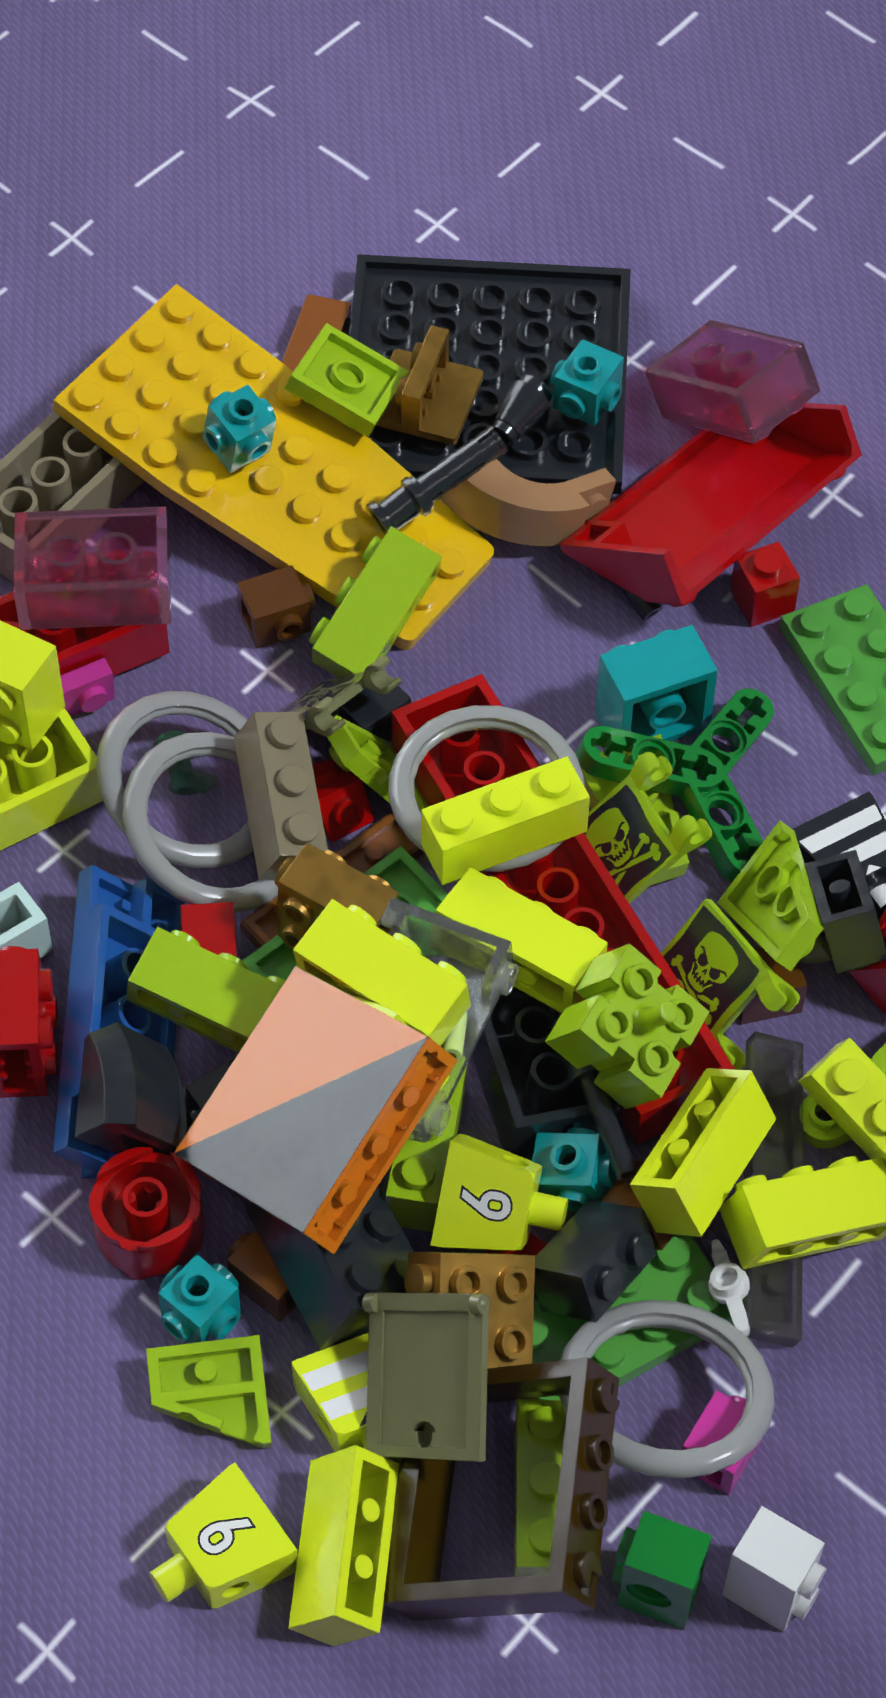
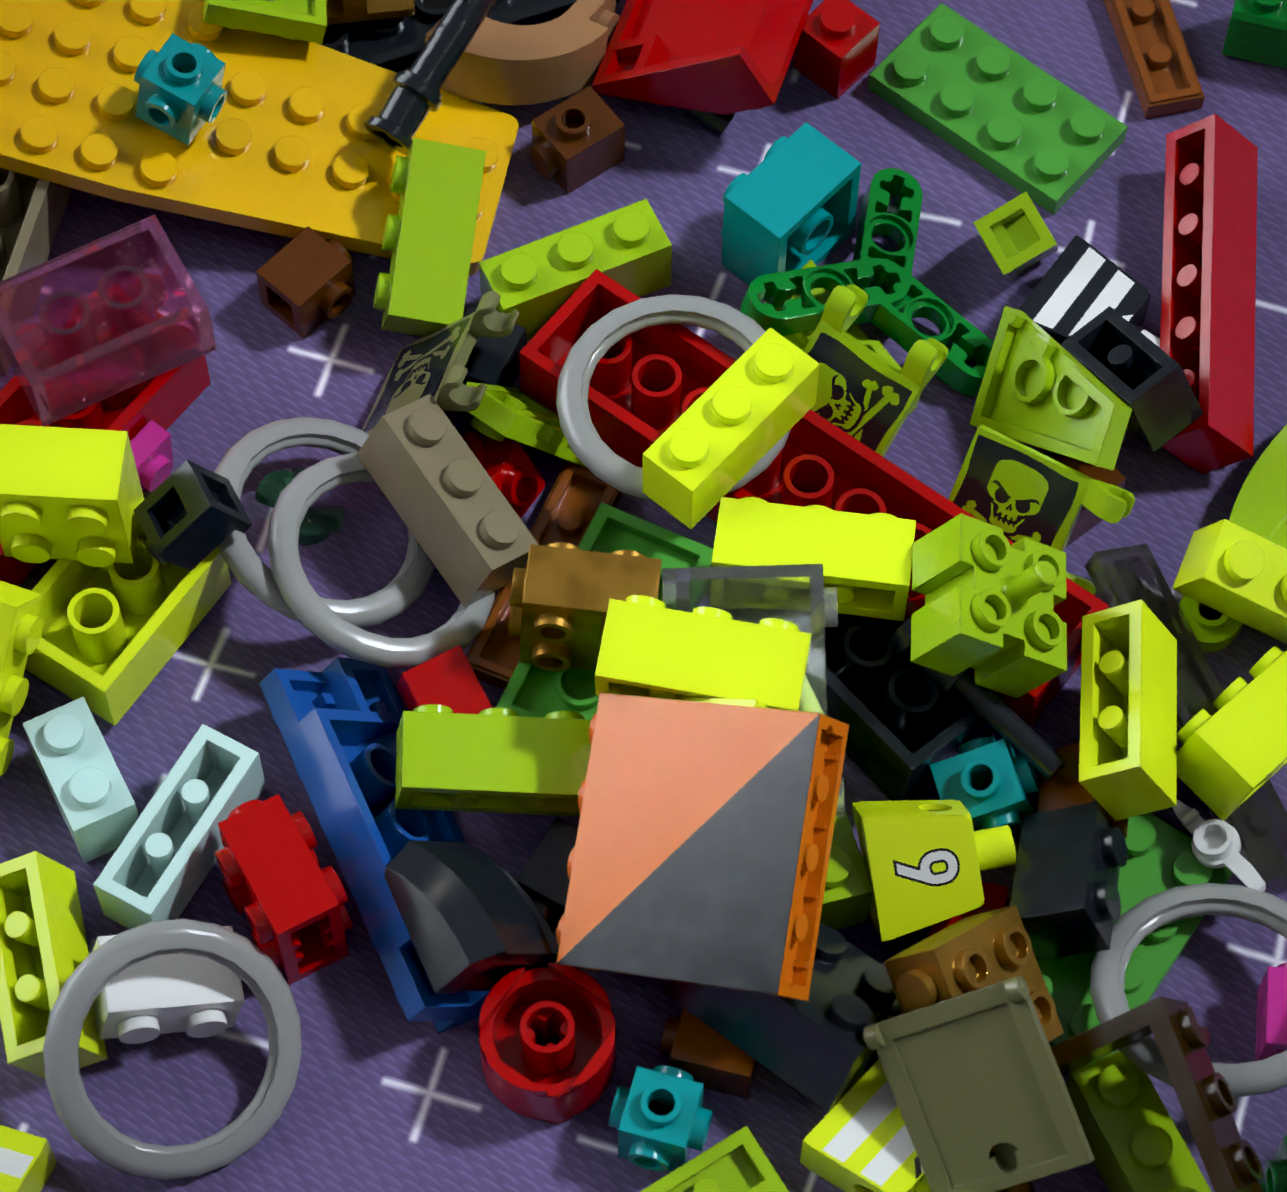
camera: 25 degrees left, 5 degrees up
none -> black brick [133,460,252,572]
none -> lime brick [479,199,672,341]
none -> reddish brown brick [530,86,625,194]
none -> lime brick [973,191,1058,276]

